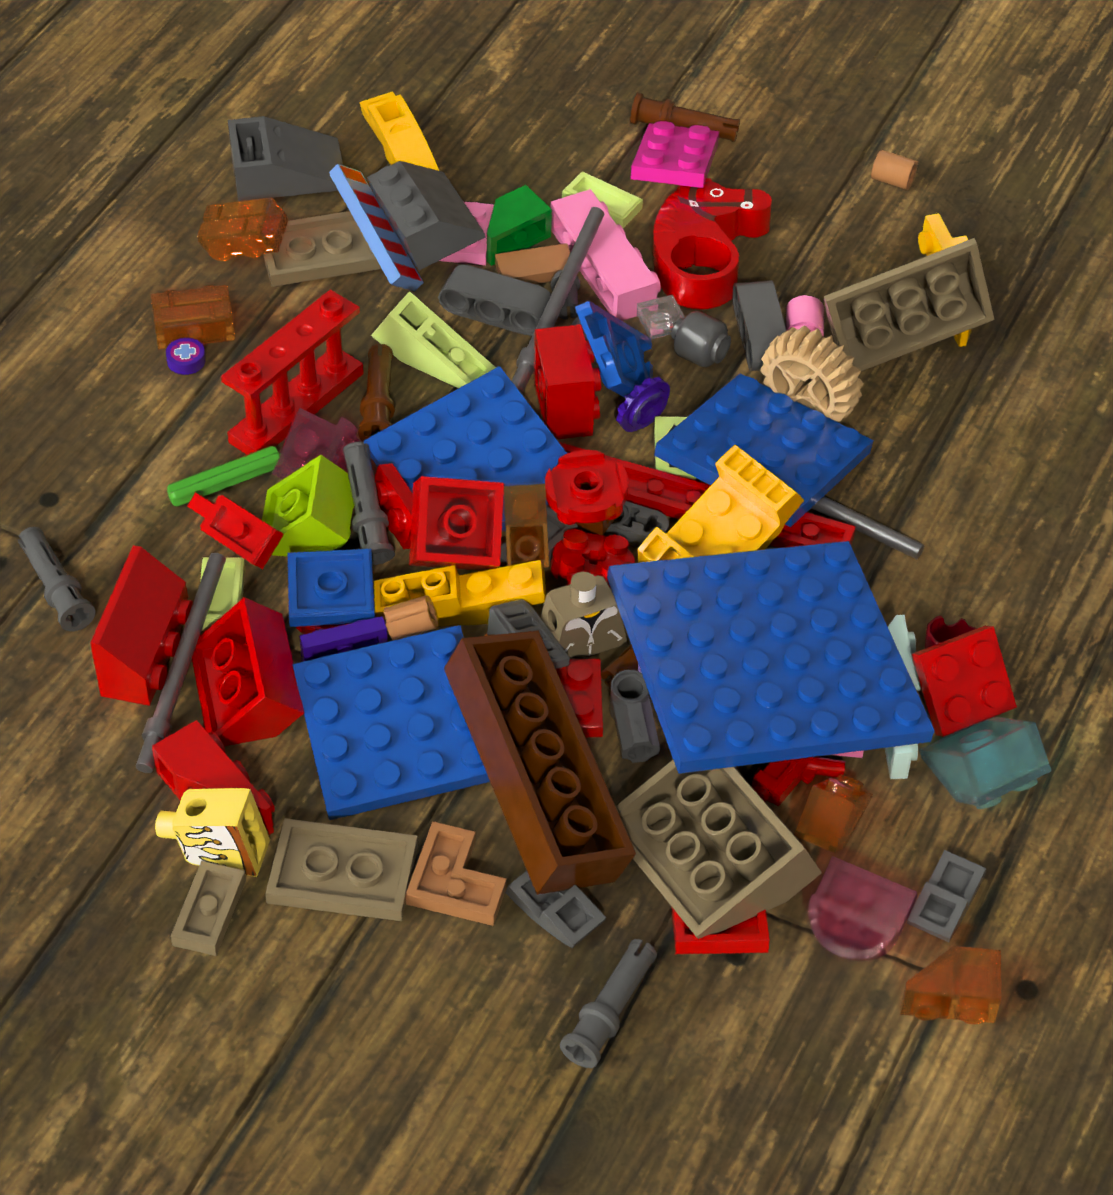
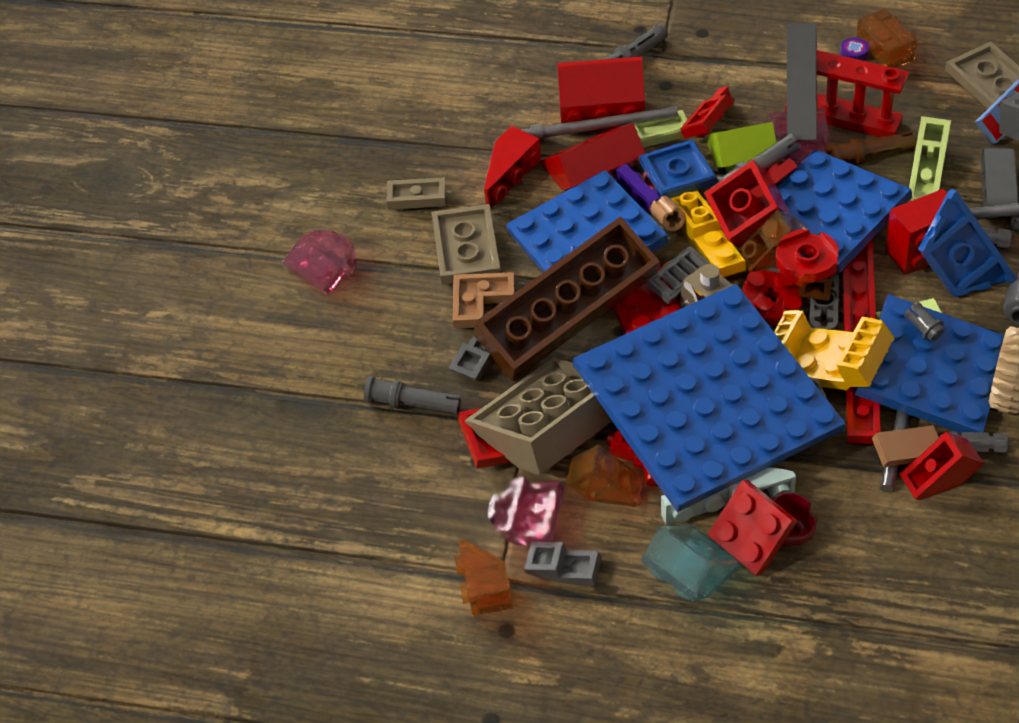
camera: 80 degrees right, 0 degrees up
light yellow torso [155,788,270,877] -> none
bright green axle [167,446,282,507] -> none
clear orange brick [197,198,288,261] -> none
dark purple gear [616,376,670,432] -> none
none -> clear pink slope [282,230,356,295]
none -> dark grey tile [786,23,818,141]
none -> medium nougat tile [872,425,939,467]
none -> red slope [899,431,985,500]
none -> dark grey pin [905,302,946,342]
none -> flat silver axle [943,432,1009,452]

